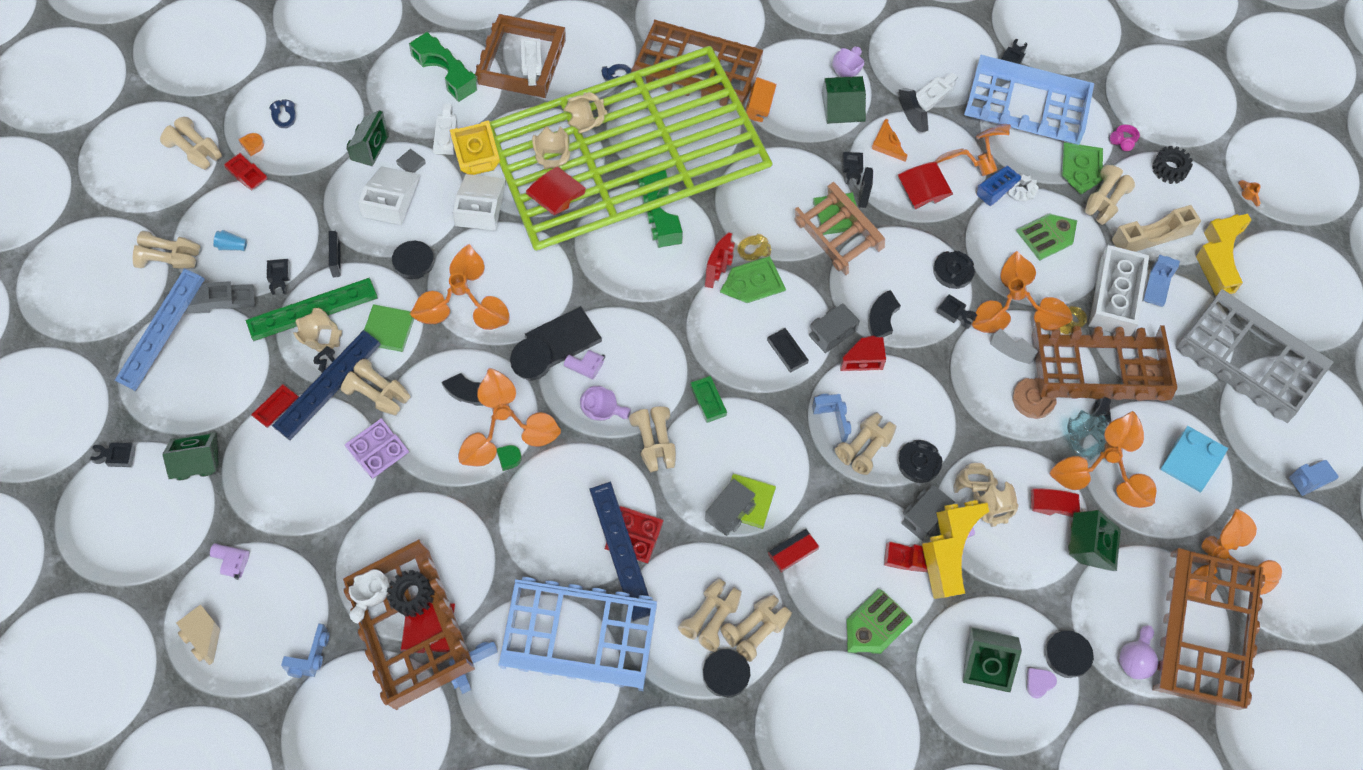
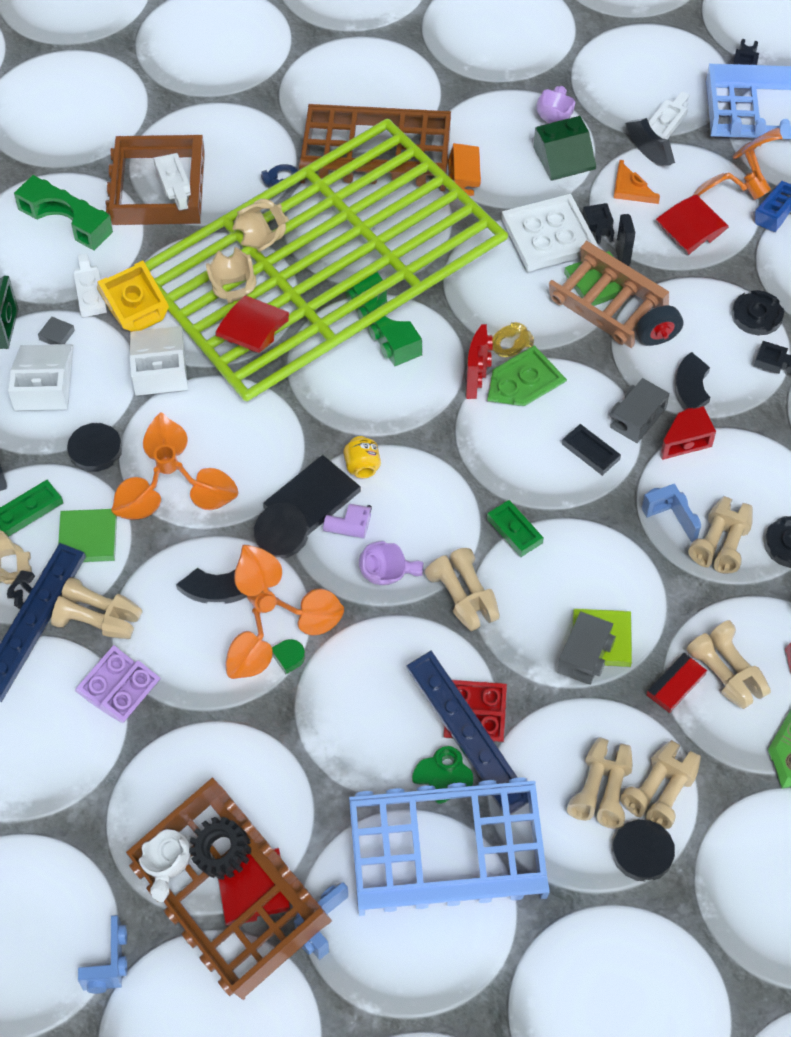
camera: 10 degrees left, 5 degrees down
none -> yellow head [343,436,381,478]
none -> green plate [412,746,473,804]
none -> white plate [501,194,599,272]
none -> black wheel [636,305,684,346]
none -> tan piece [687,620,771,709]

